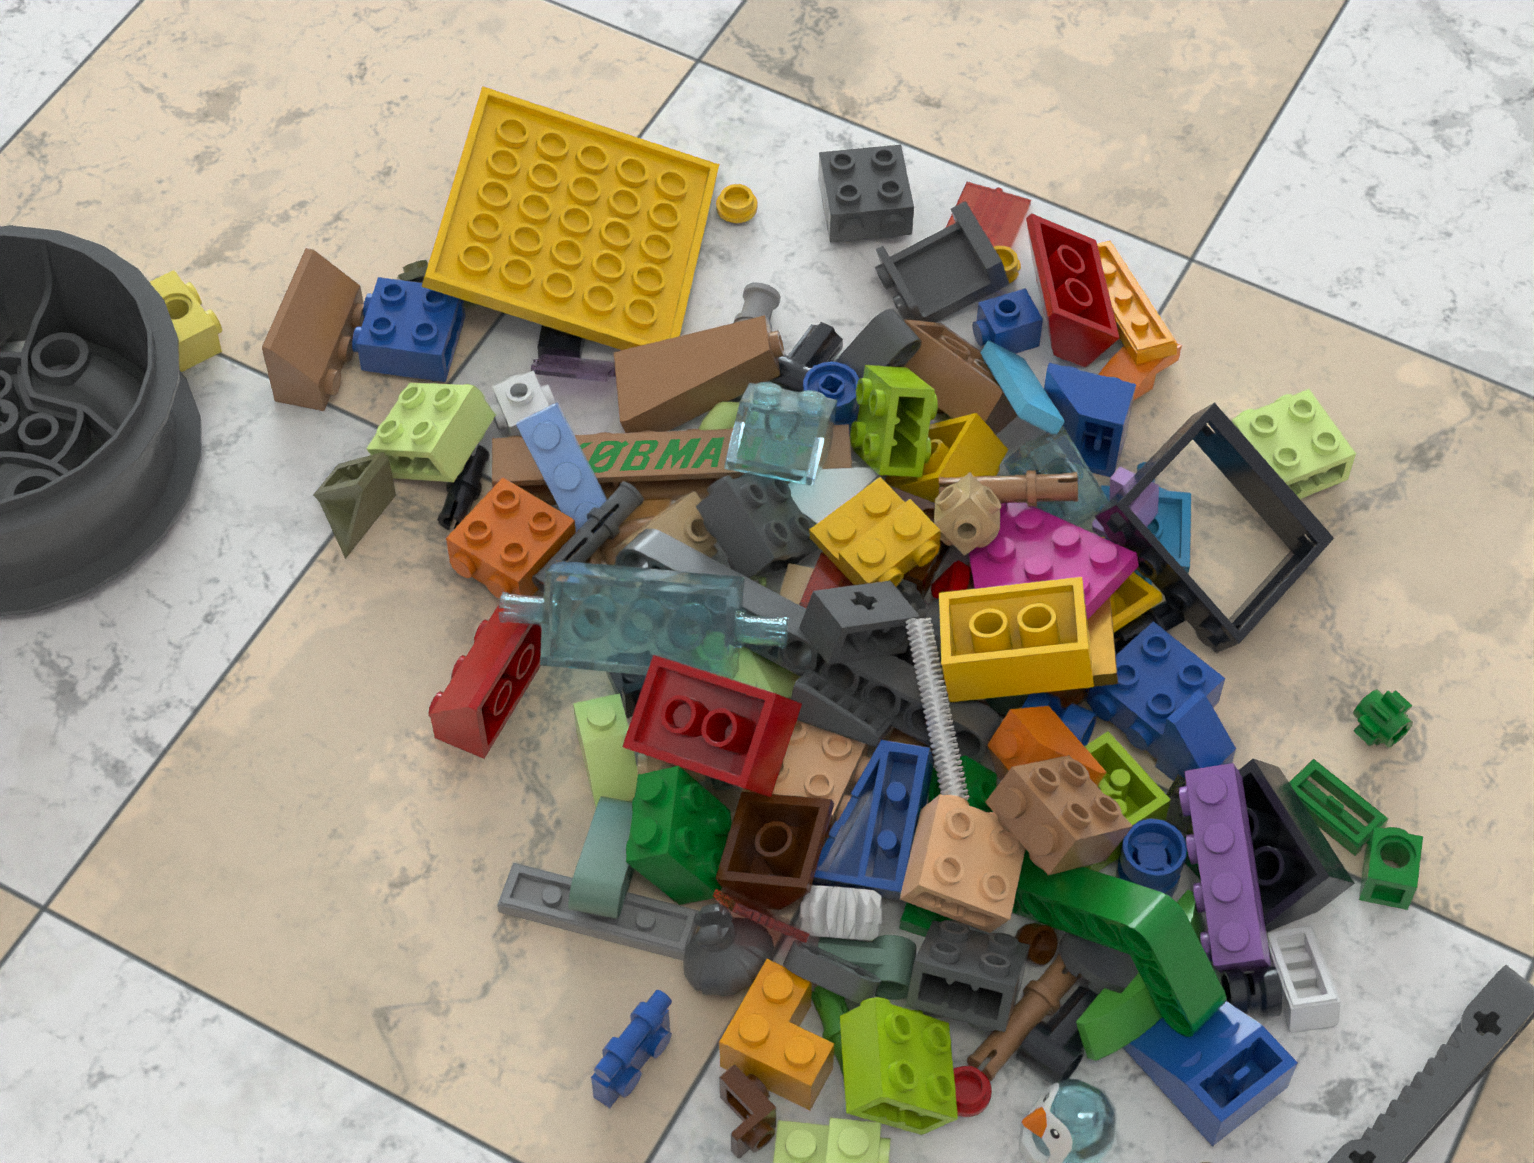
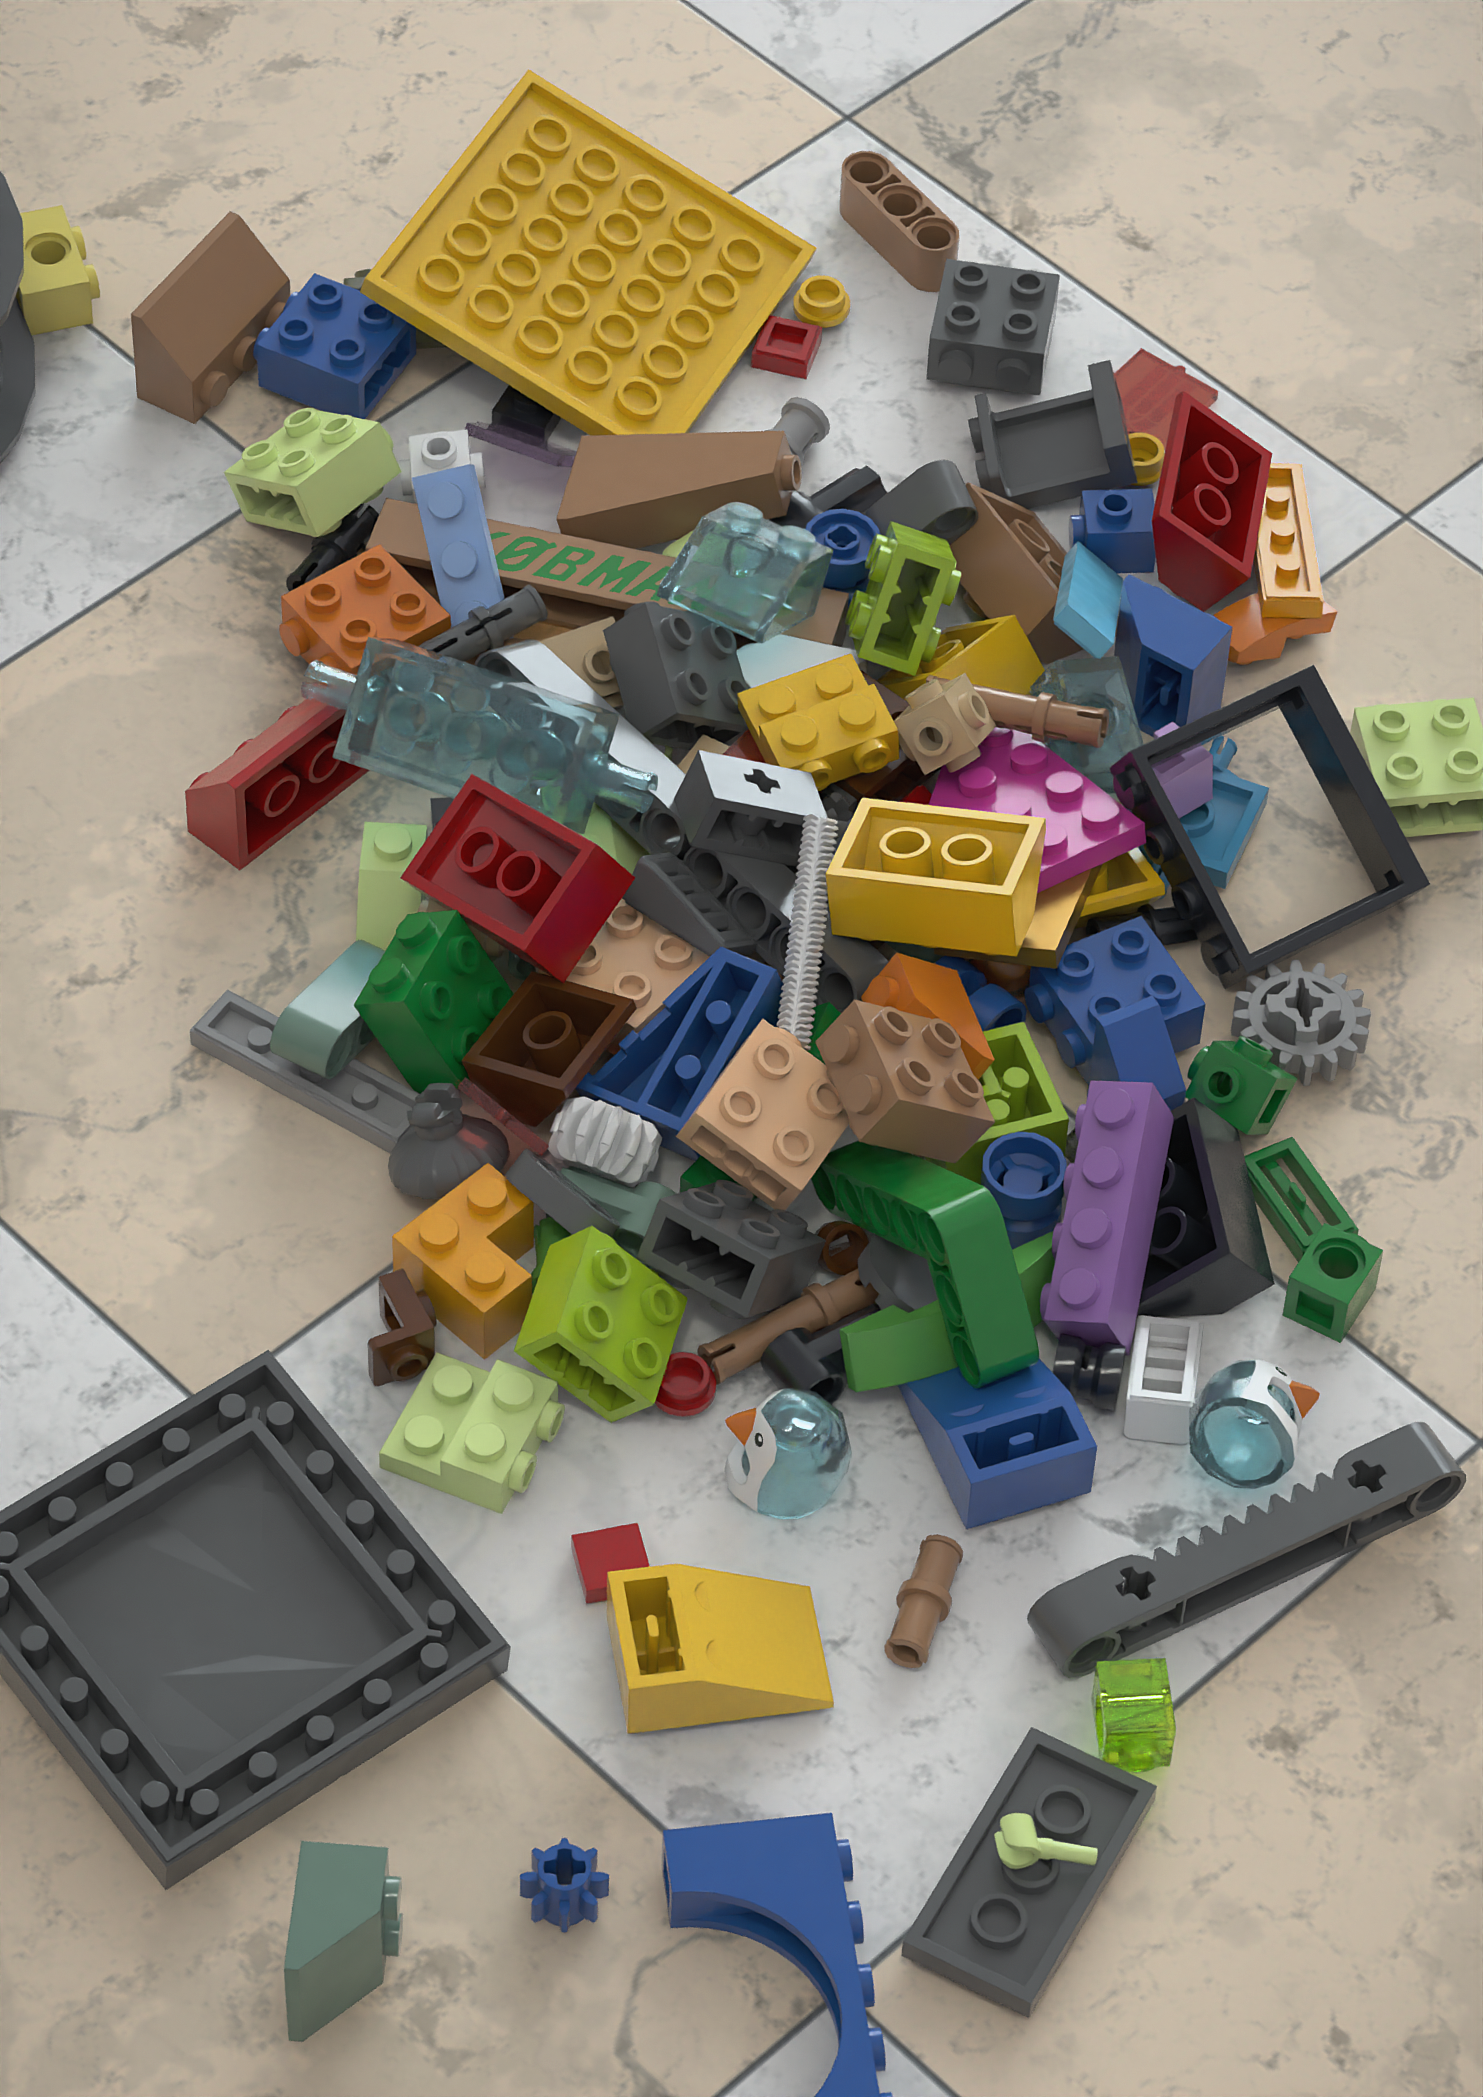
camera: 15 degrees right, 5 degrees down
olive slope [313,452,396,559] -> none
blue plate [591,990,672,1108] -> none
green gear [1353,689,1413,748] -> none
none -> red tile [751,315,822,380]
none -> medium nougat beam [839,151,959,292]
none -> green brick [1185,1036,1298,1135]
none -> clear light blue piece [1189,1360,1320,1489]
none -> light grey gear [1231,960,1371,1086]

